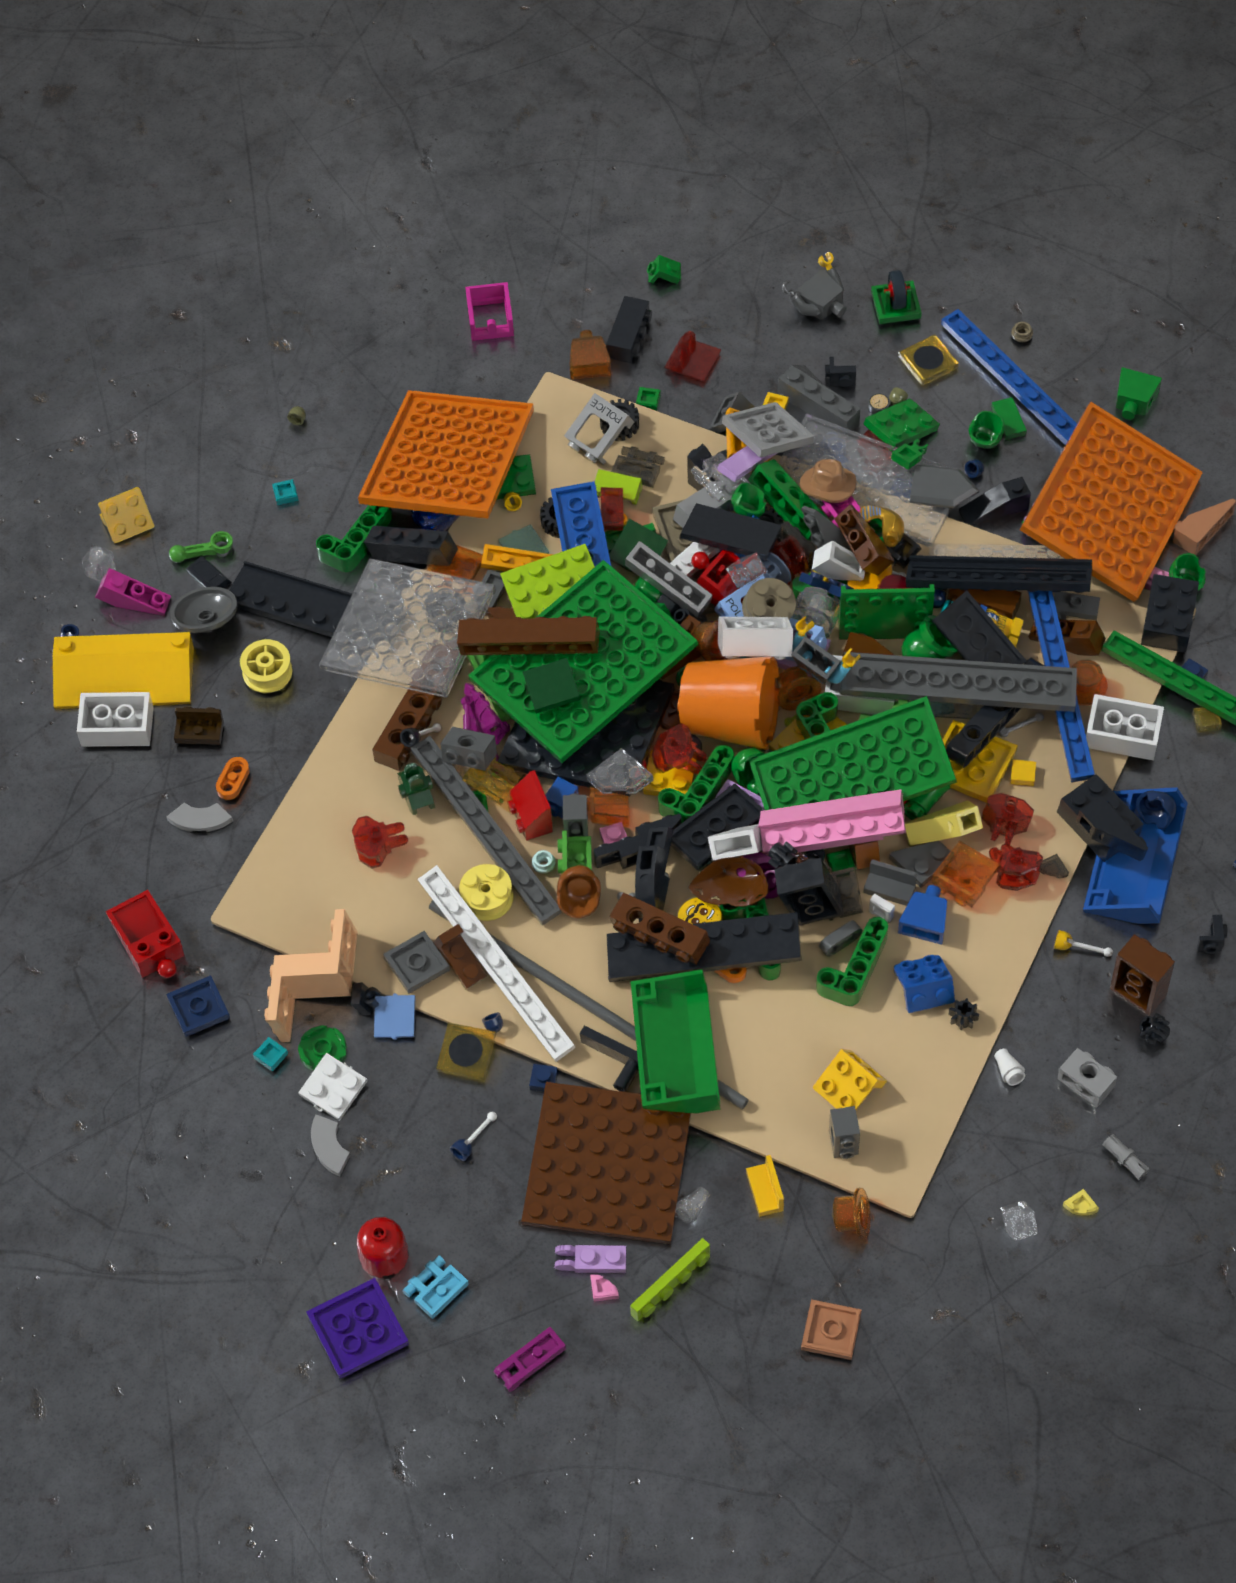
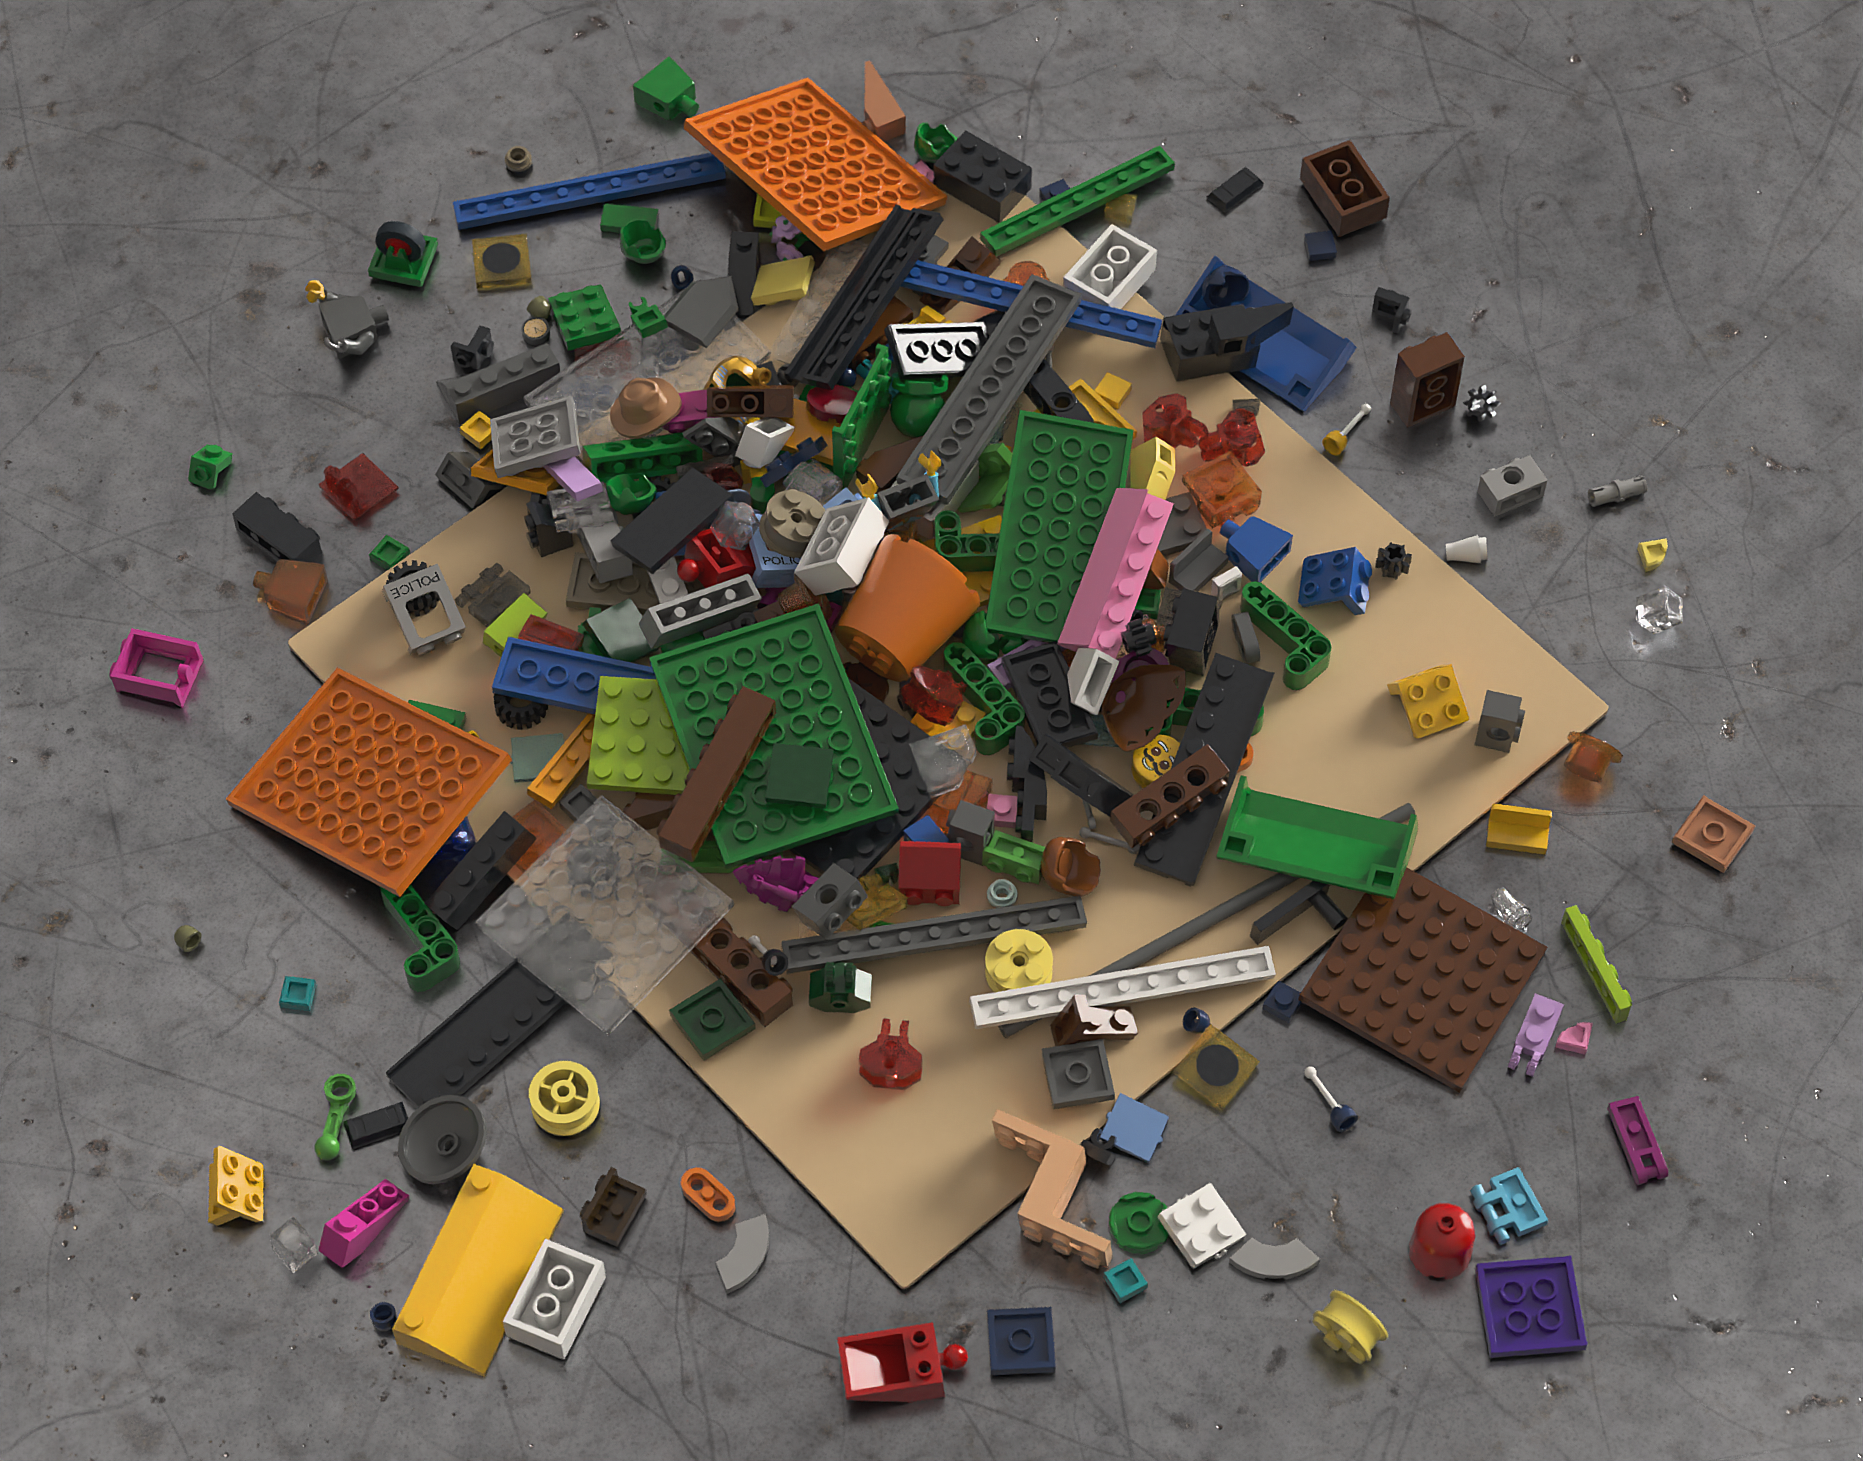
camera: 70 degrees left, 0 degrees up
none -> dark green plate [669,978,755,1061]
none -> light yellow tile [751,255,815,306]
none -> light yellow wheel [1312,1290,1388,1364]

